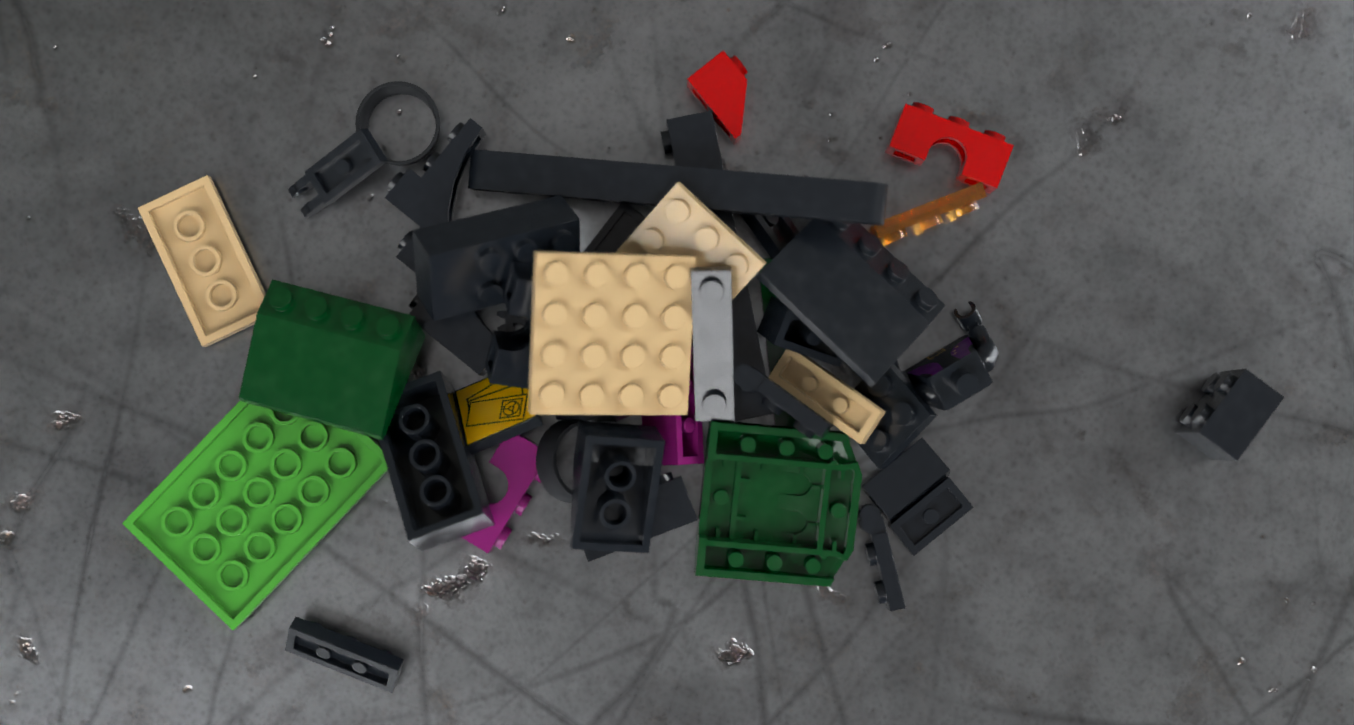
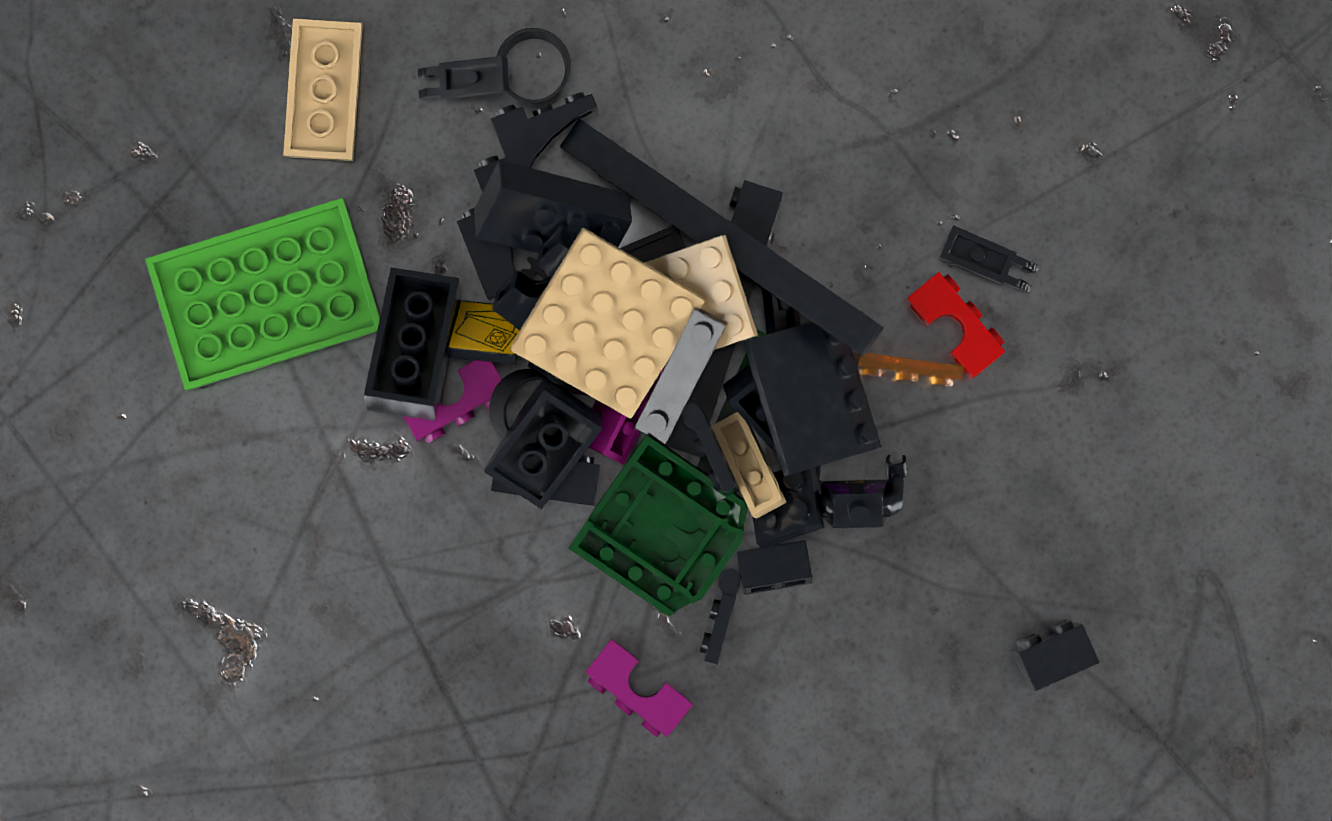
camera: 30 degrees right, 0 degrees up
dark green slope [239,279,426,440] -> none
black plate [285,617,404,693] -> none
red slope [687,50,748,145] -> none
black plate [888,477,973,556] -> none
none -> magenta arch [586,639,693,737]
none -> black hinge [939,225,1040,293]

